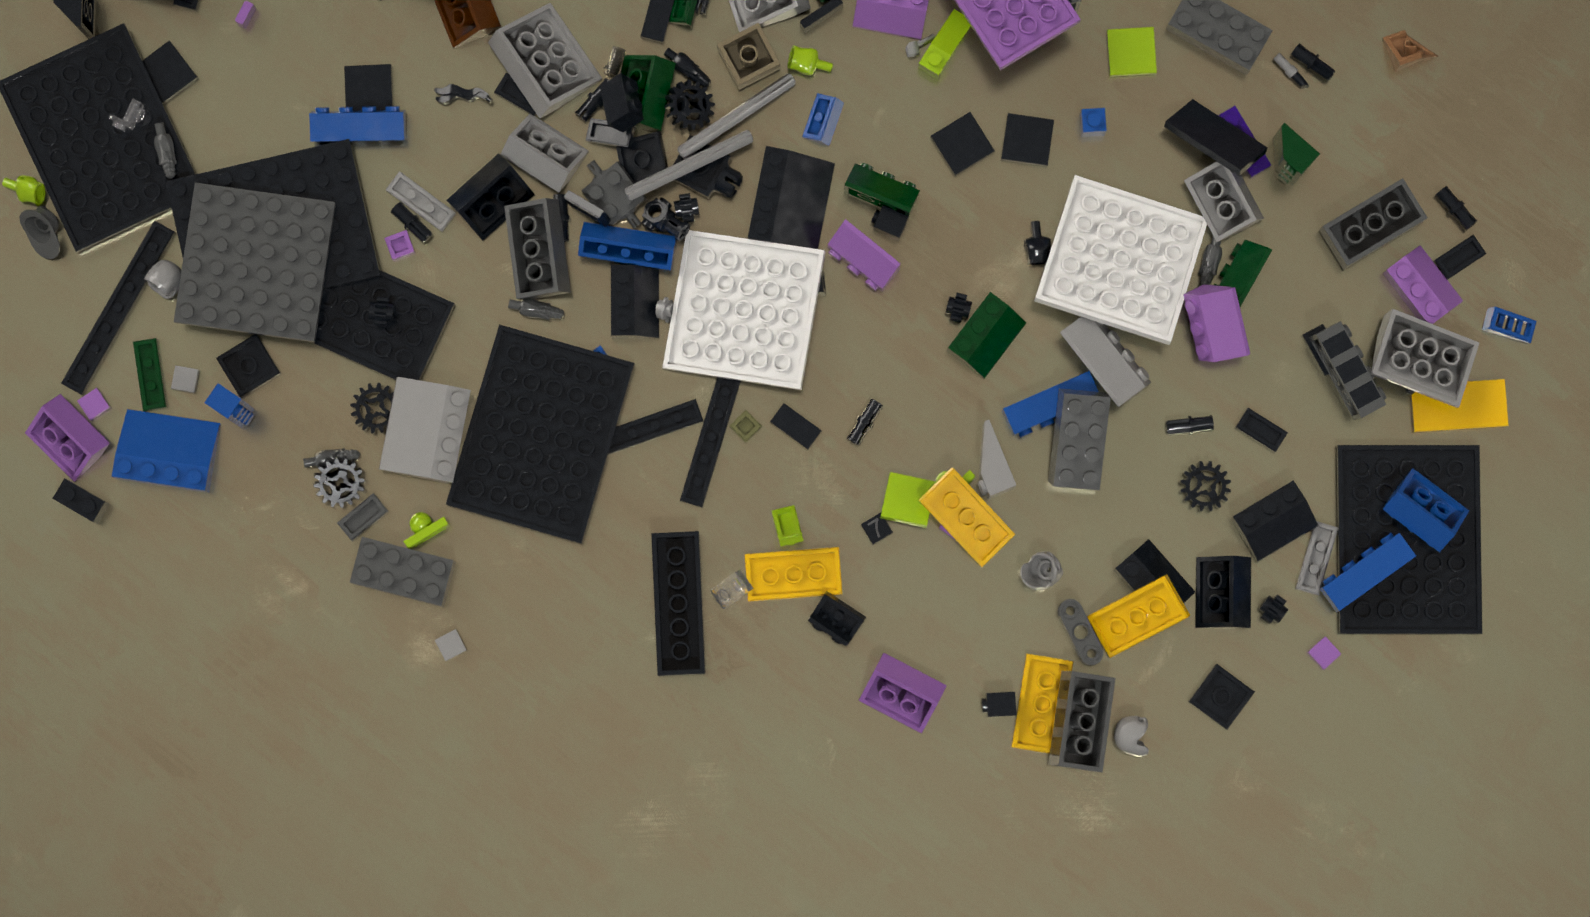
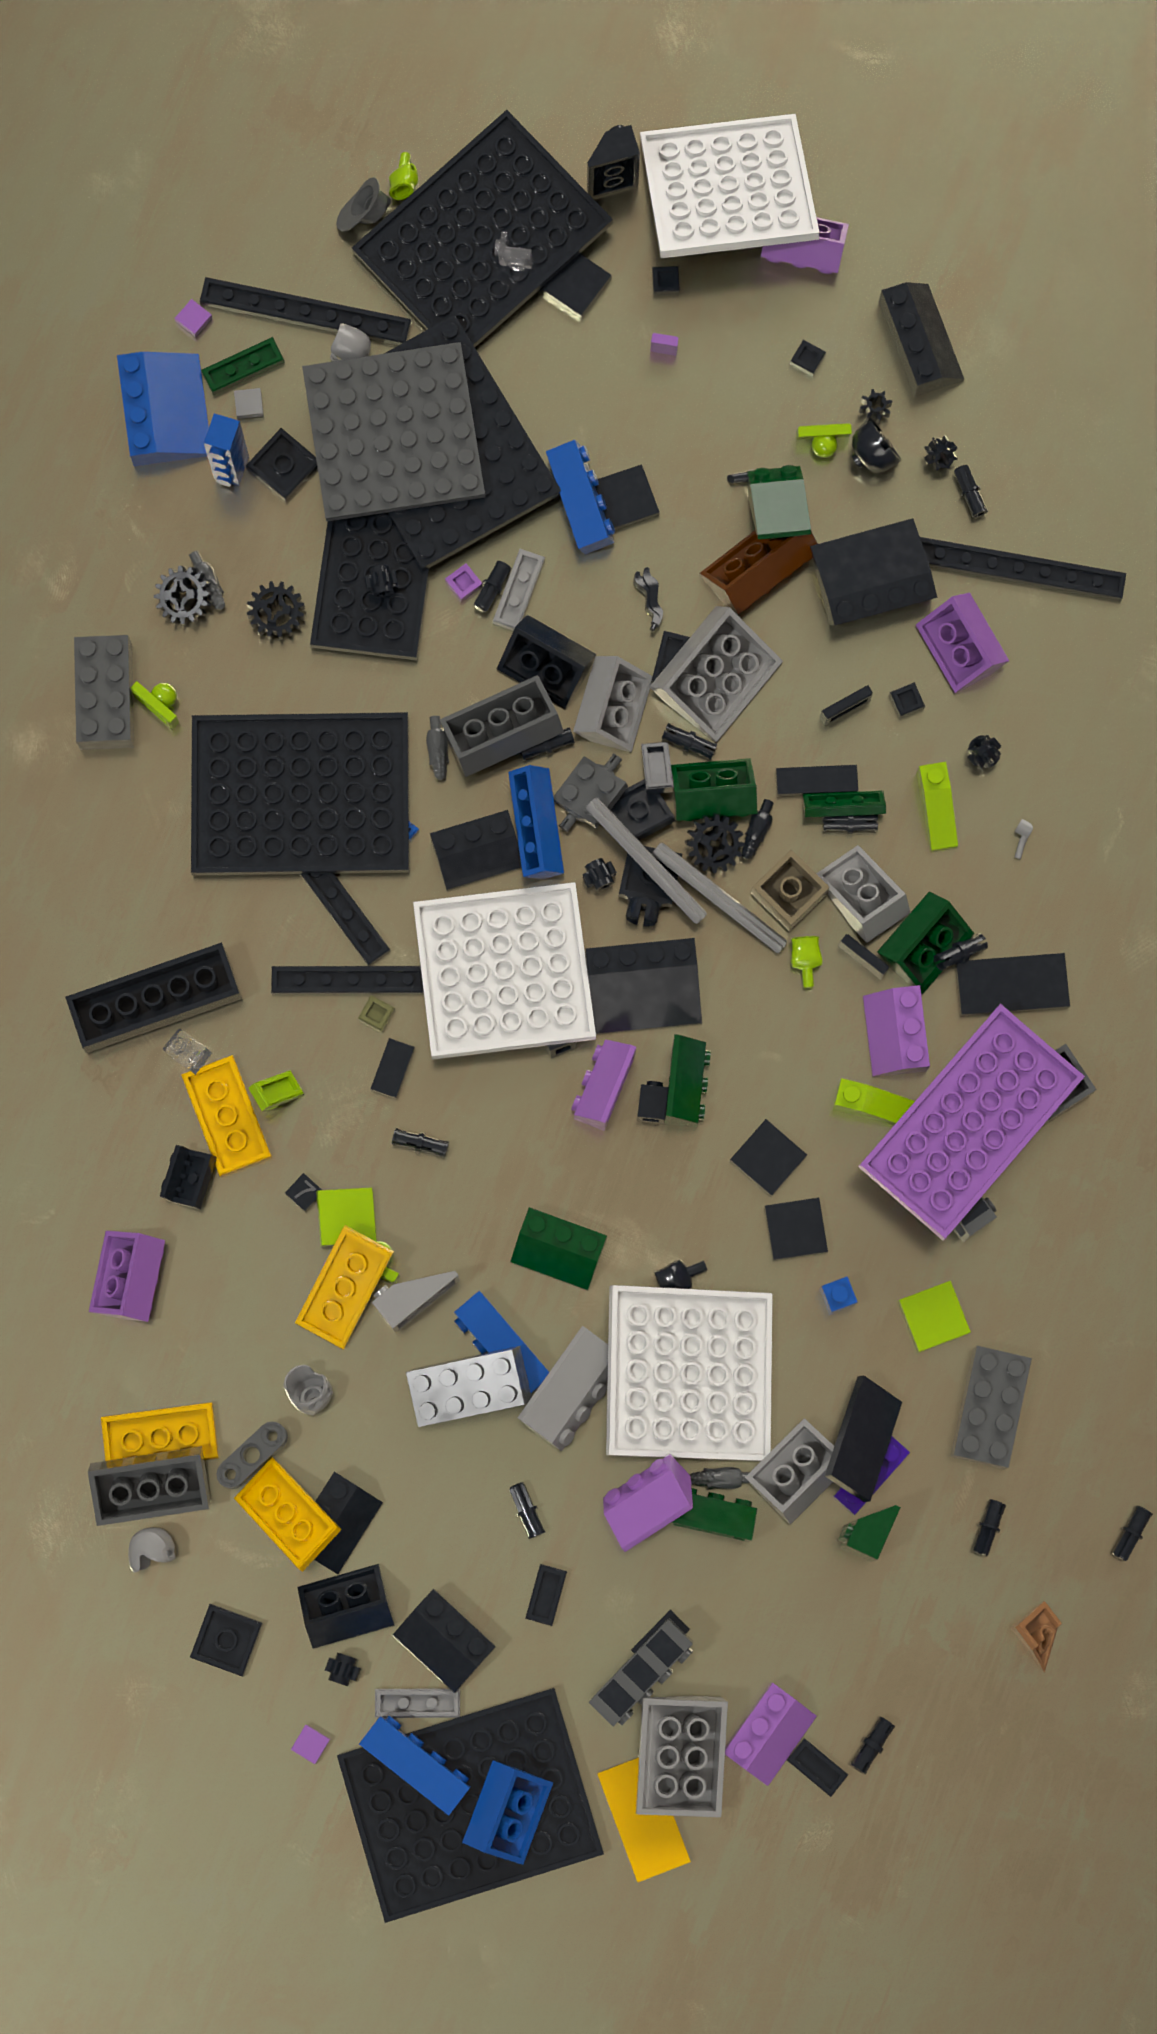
camera: 70 degrees right, 5 degrees down
medium lavender slope [25,394,110,482] -> none
black brick [52,478,110,524] -> none
dark grey piece [154,122,177,178] -> none
dark grey tile [337,493,389,542] -> none
light grey slope [379,377,471,483] -> none
light grey tile [435,629,467,661] -> none
tile [564,190,611,227] -> none
black brick [600,73,644,132] -> none
clear smoke pin [604,46,626,77] -> none
black connector [641,197,691,241] -> none
light grey plate [656,297,674,323] -> none
blue slope [802,93,844,146] -> none
light grey hand [905,34,935,57] -> none
black gear [945,292,972,323] -> none
black brick [982,692,1017,717] -> none
black gear [1180,461,1231,512] -> none
light grey piece [1273,53,1309,88] -> none
dark grey brick [1319,178,1428,270] -> none
blue slope [1482,307,1537,343] -> none

